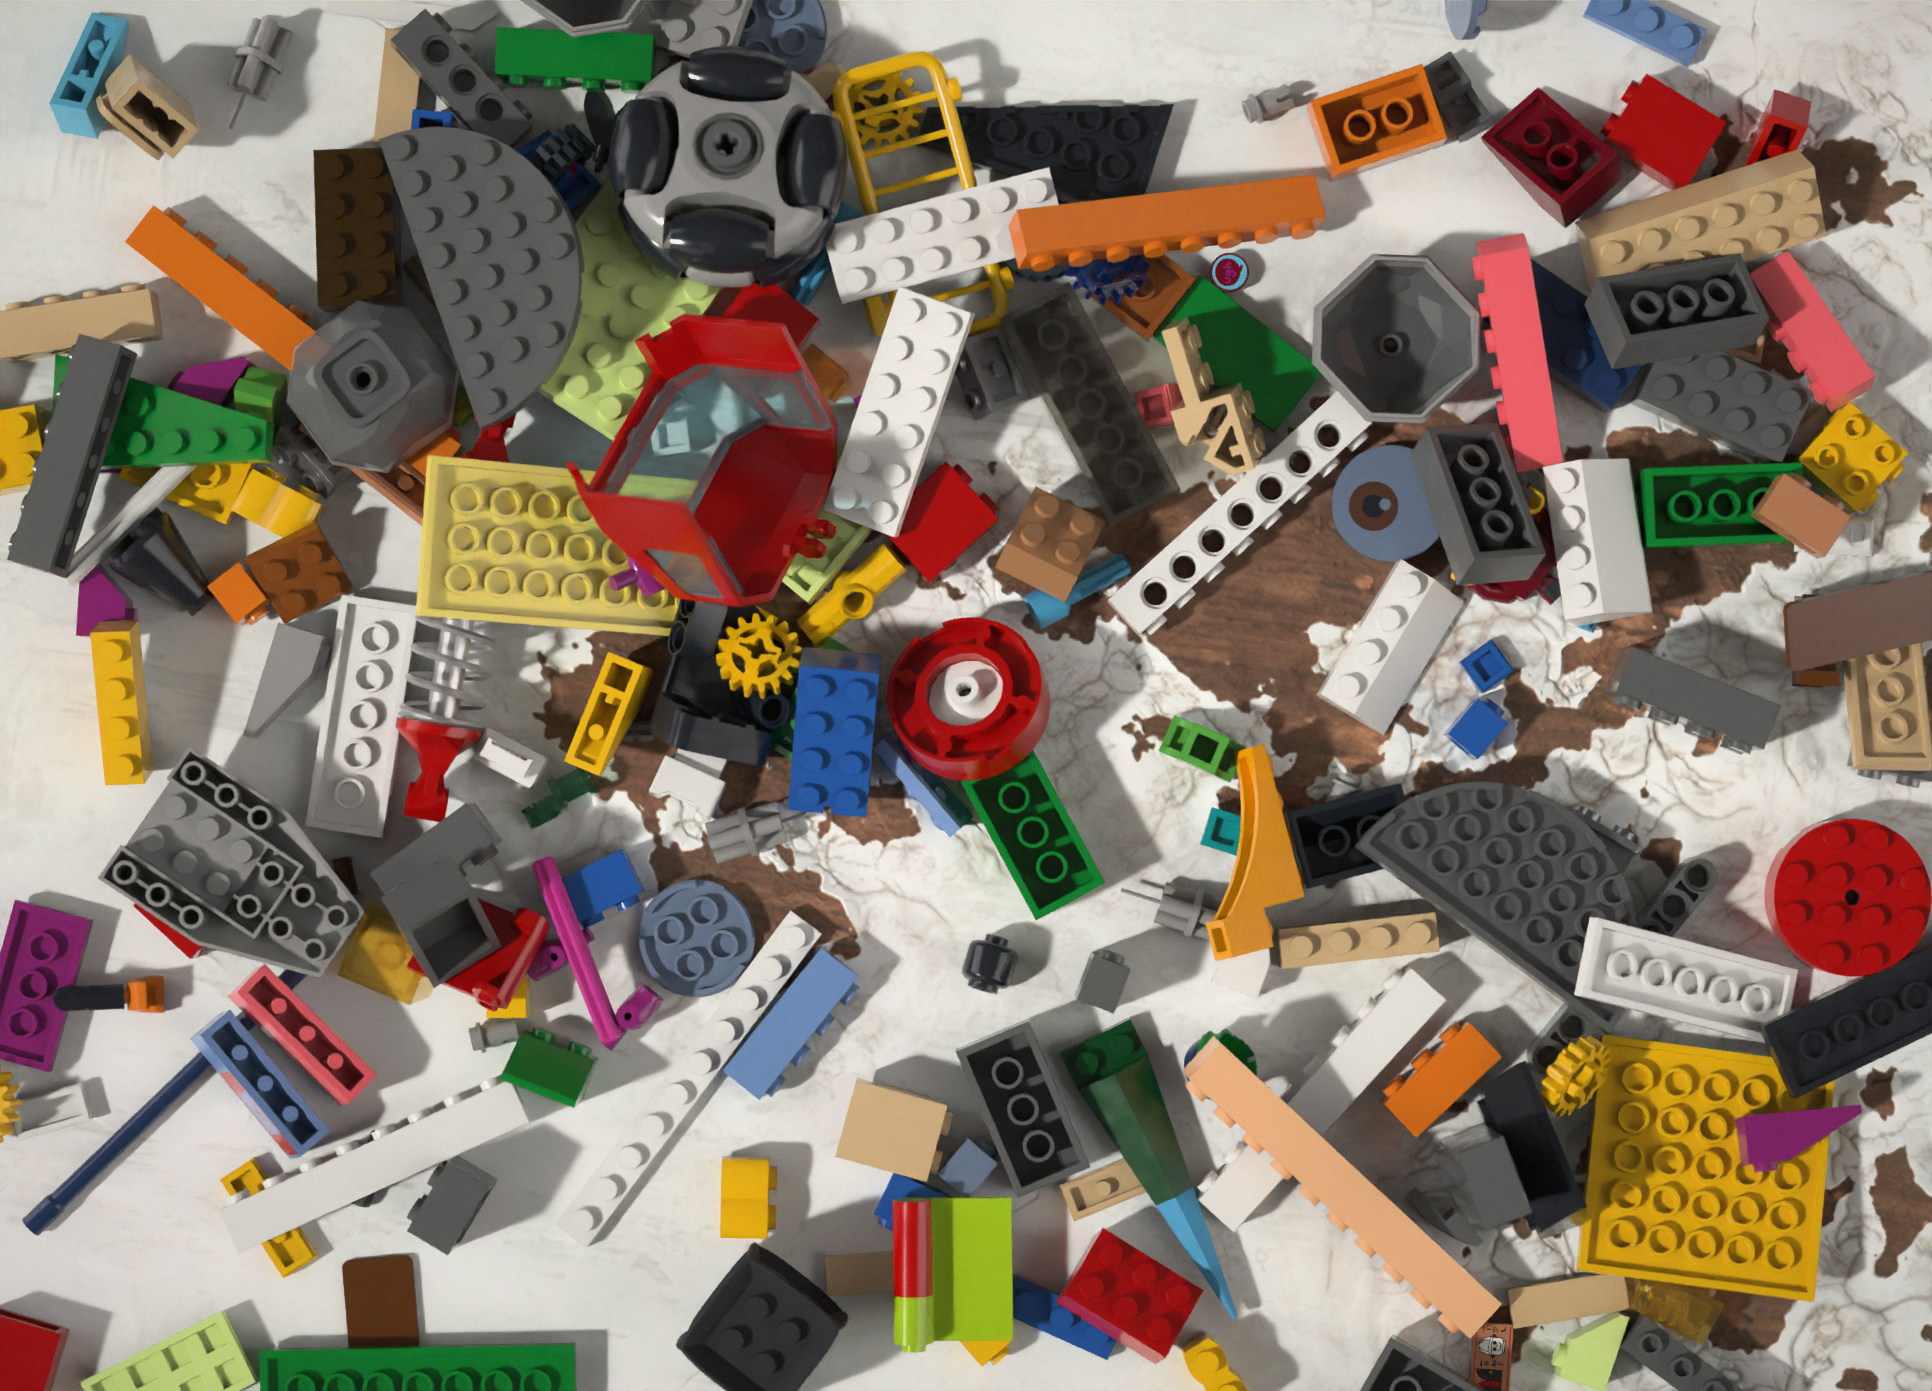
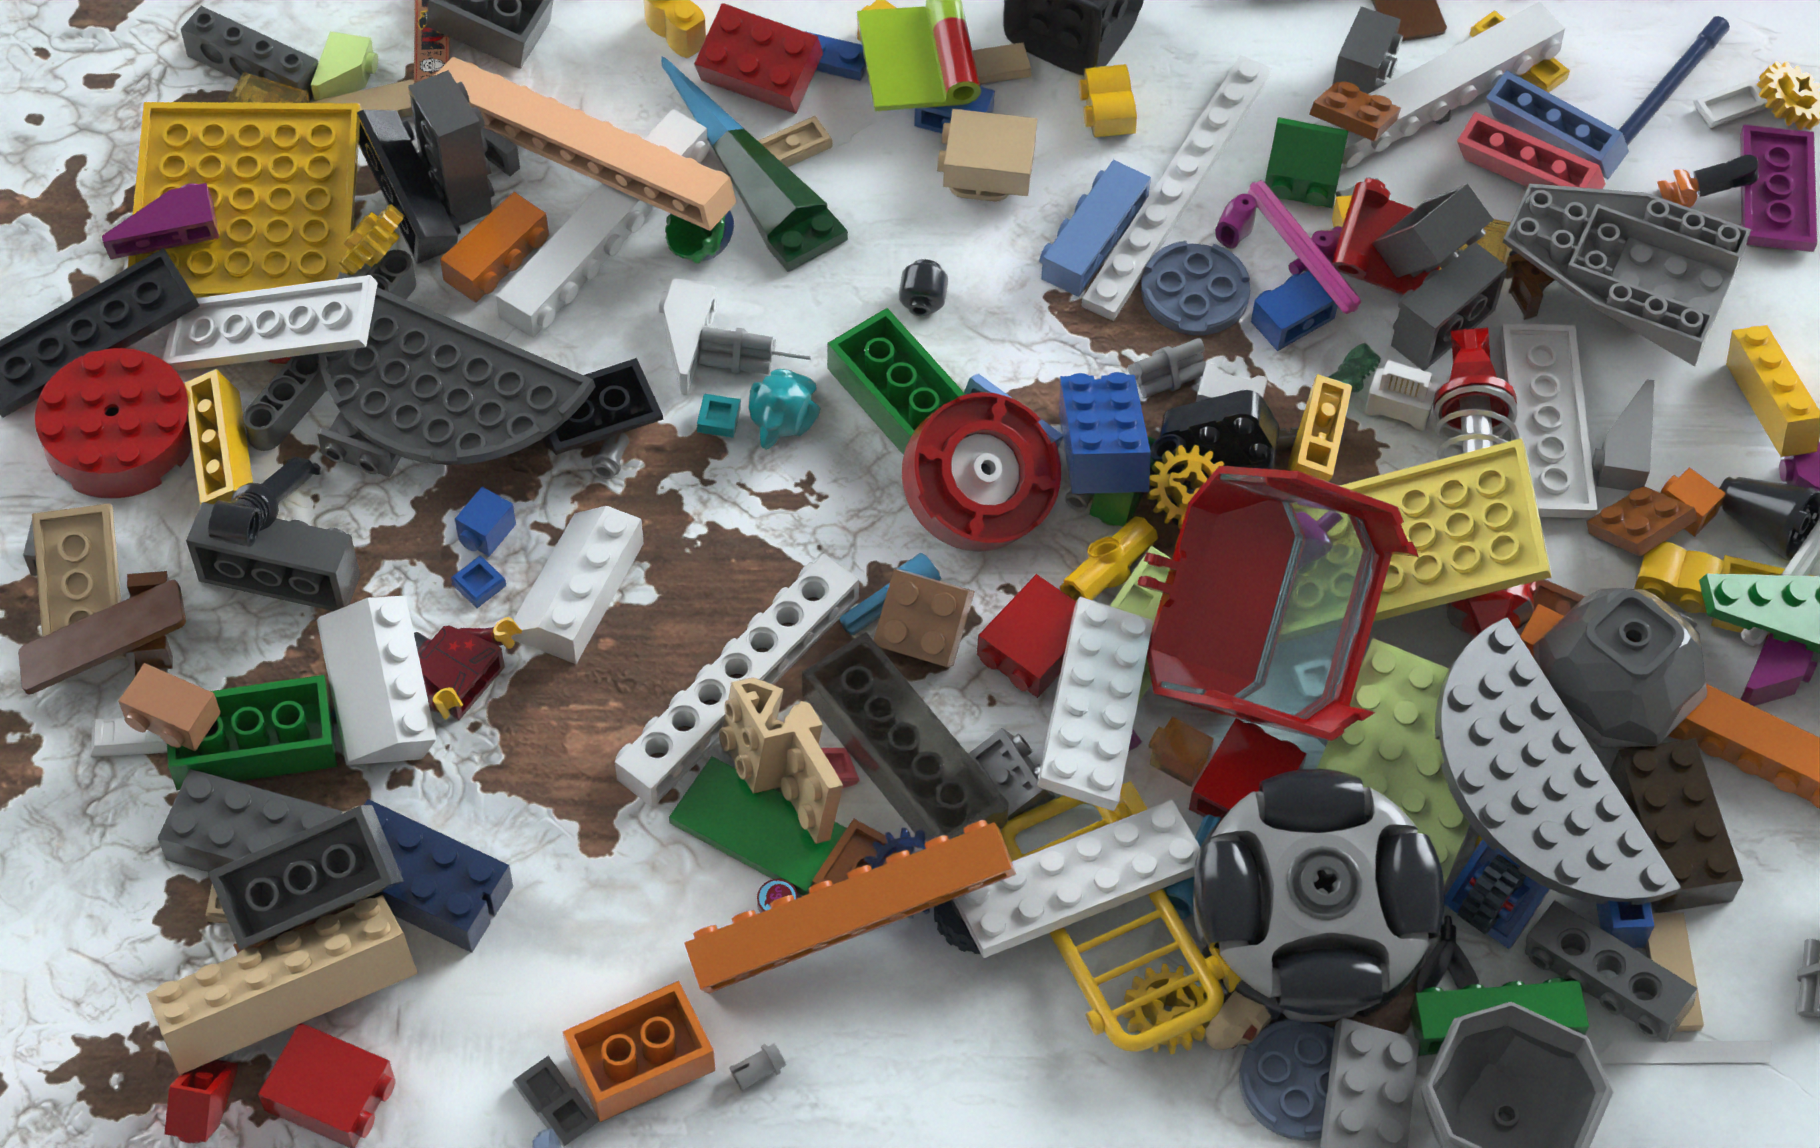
camera: 170 degrees right, 30 degrees down
bright green brick [234,366,287,446] -> none
black wing [916,104,1174,201] -> none
sand blue brick [937,1135,998,1197] -> none
dark grey brick [956,1019,1090,1198] -> none
dark grey brick [1075,948,1131,1014] -> none
bright green brick [1158,715,1246,783] -> none
light orange arch [1205,744,1305,961] -> none
tan brick [1275,911,1440,969] -> none
dark grey rock [1312,254,1482,424] -> none
sand blue tile [1331,445,1440,563] -> none
dark grey brick [1411,423,1546,585] -> none
coral brick [1471,233,1563,473] -> none
dark red slope [1481,87,1623,228] -> none
coral brick [1749,251,1875,412] -> none
yellow brick [1790,402,1908,514] -> none
none -> yellow brick [184,369,253,505]
none -> black piece [208,457,321,547]
none -> teal head [748,369,821,450]
none -> dark orange plate [1309,82,1401,142]

